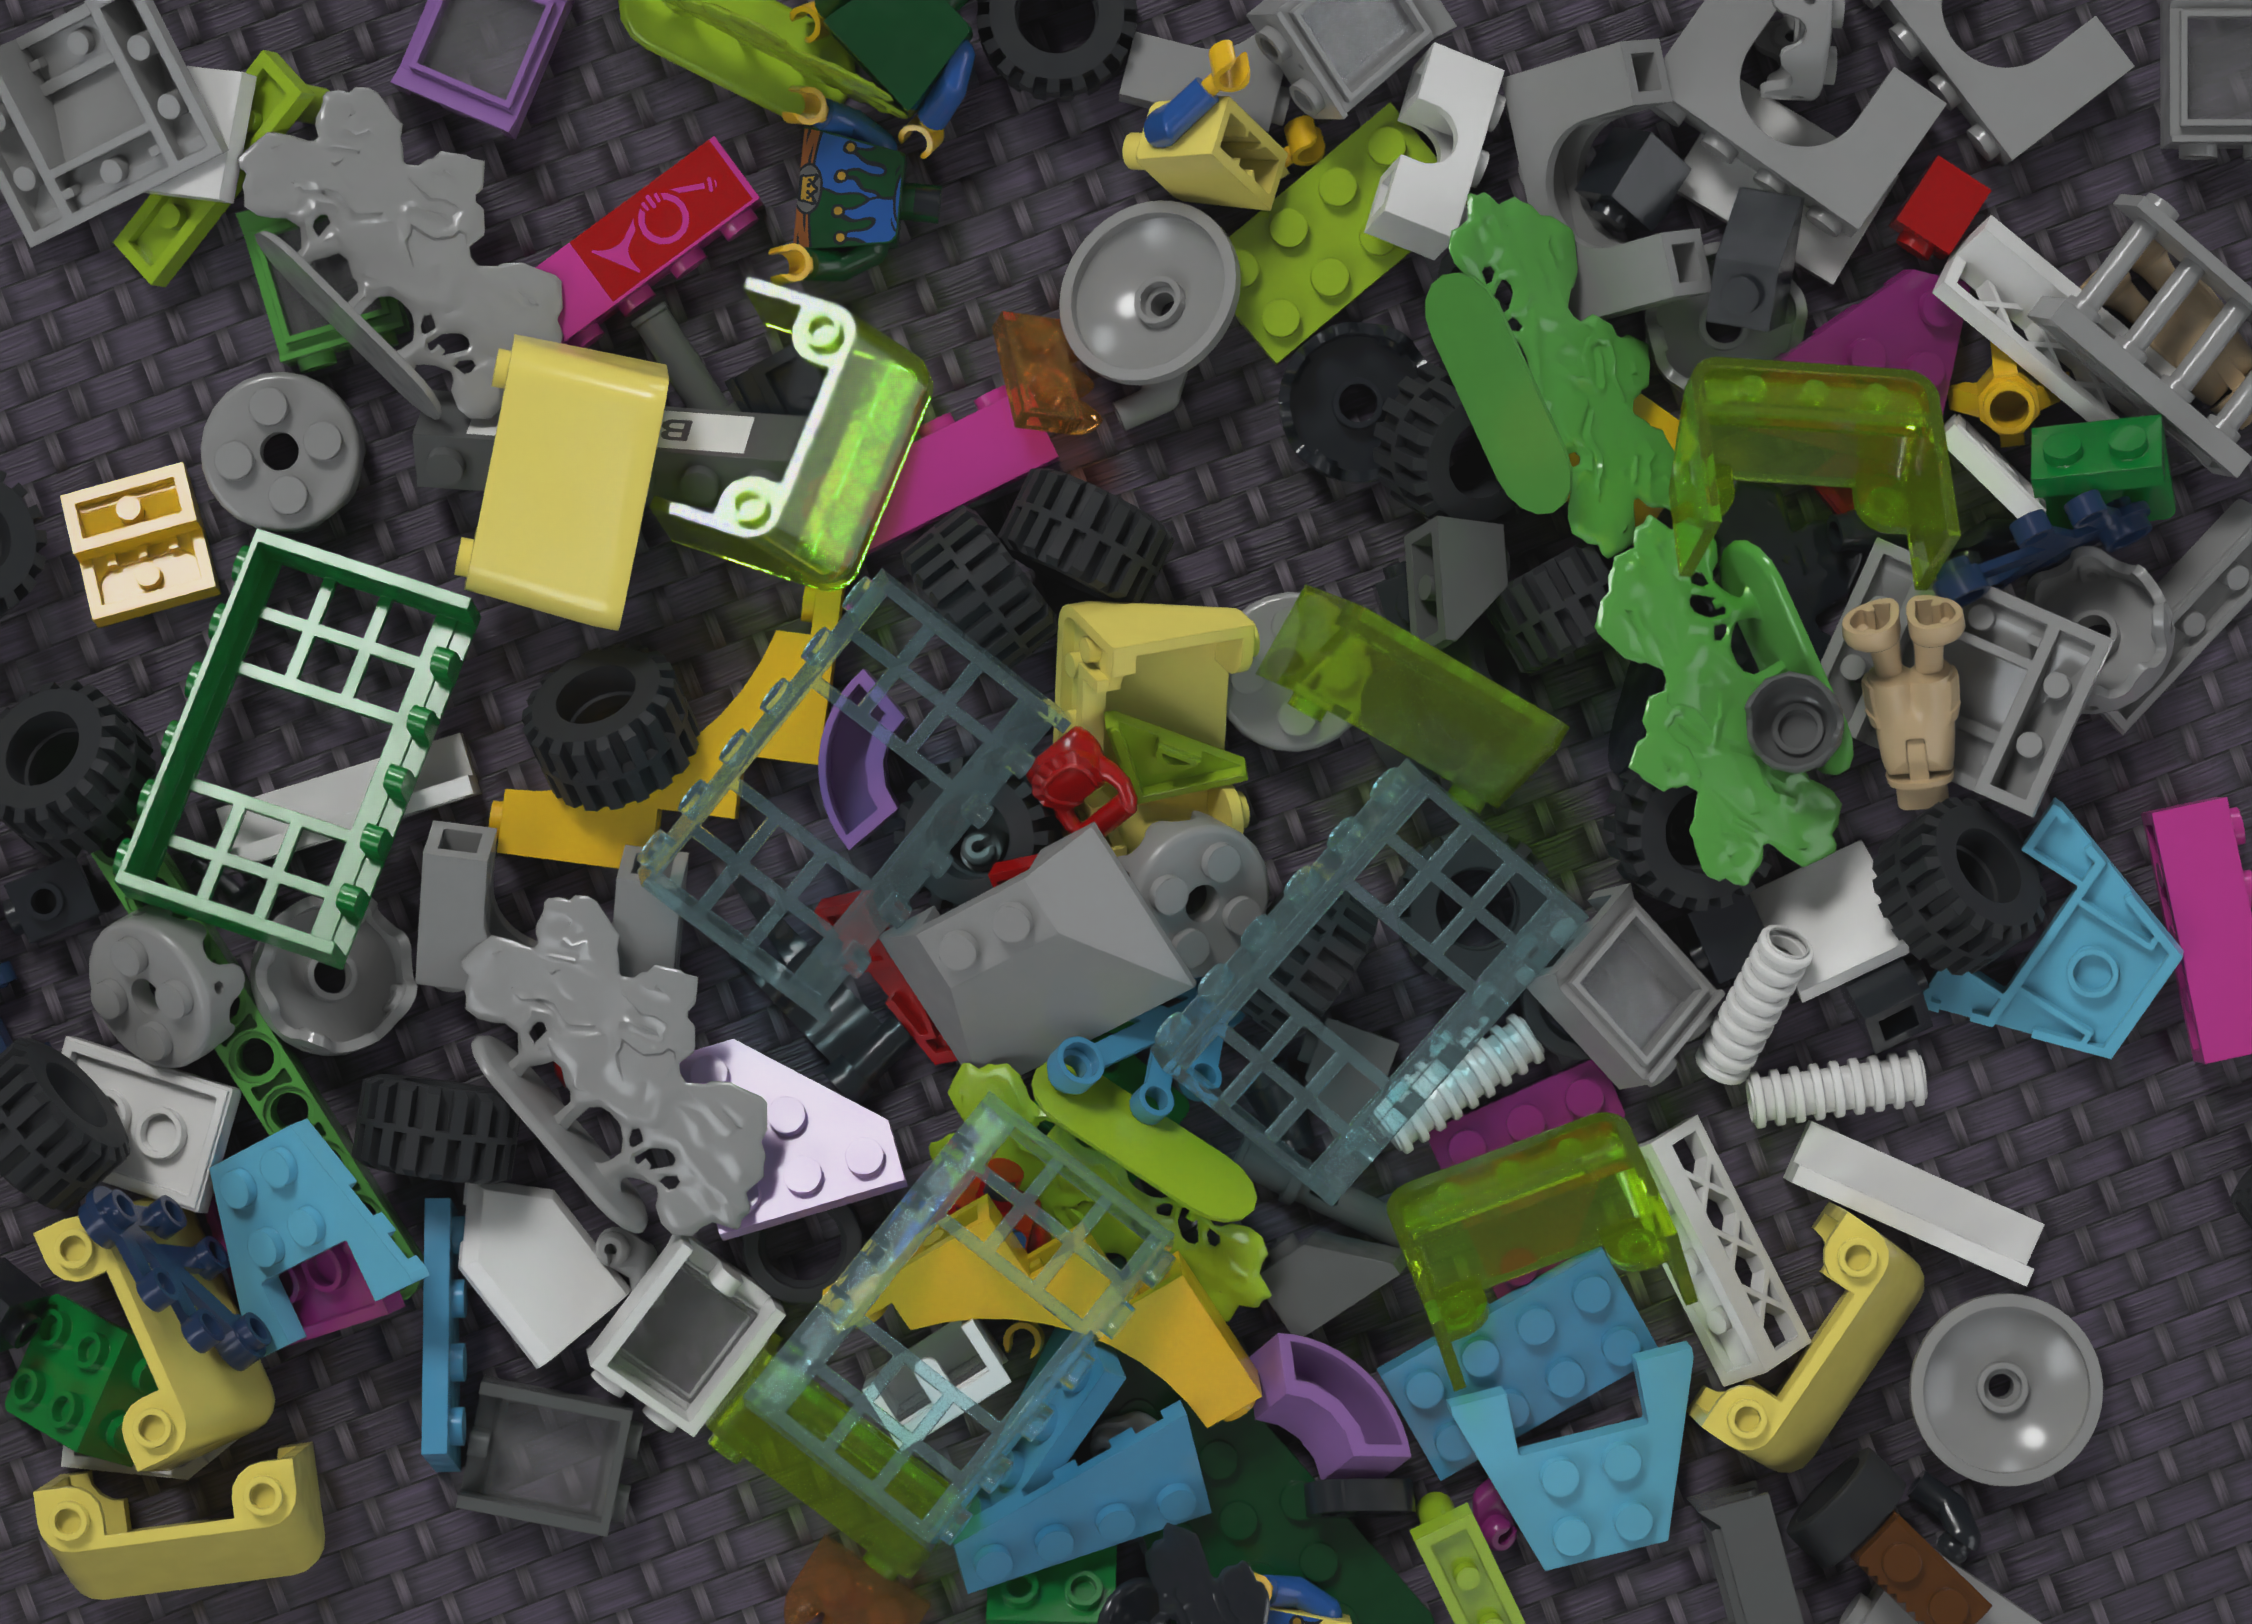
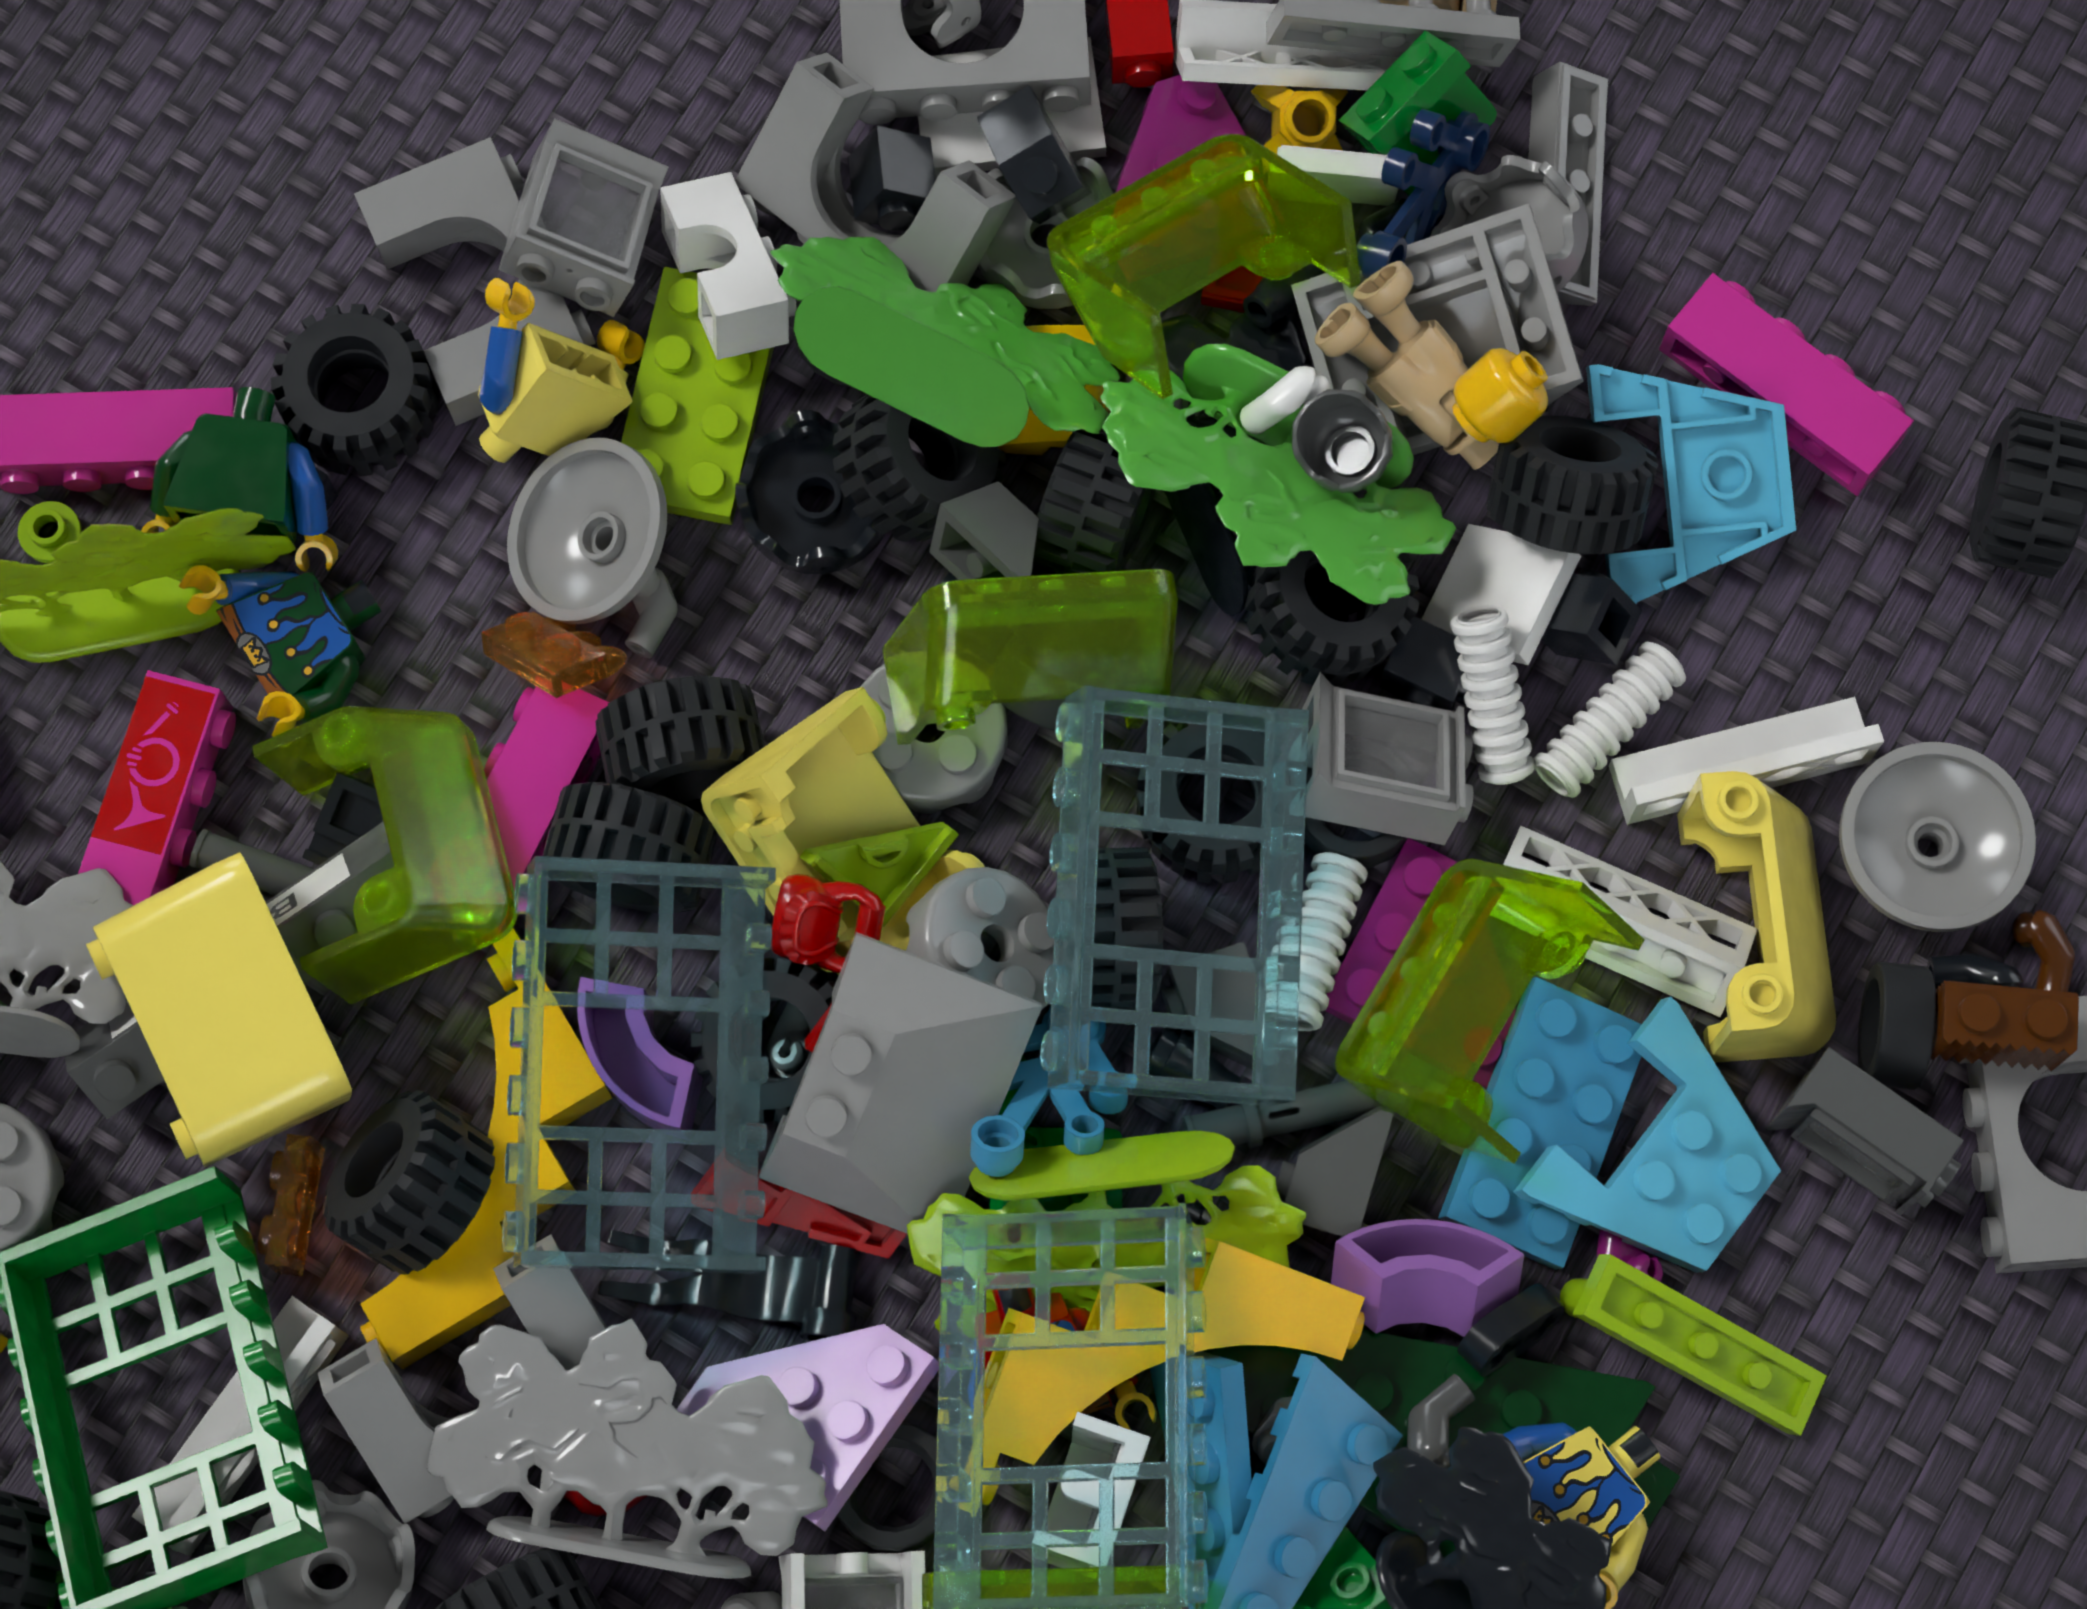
camera: 40 degrees left, 15 degrees down
none -> clear orange plate [258,1134,325,1277]
none -> white arm [1240,366,1330,435]
none -> dark grey arm [1407,1374,1475,1469]
none -> yellow head [1452,348,1548,443]
none -> reddish brown arm [2012,909,2075,992]

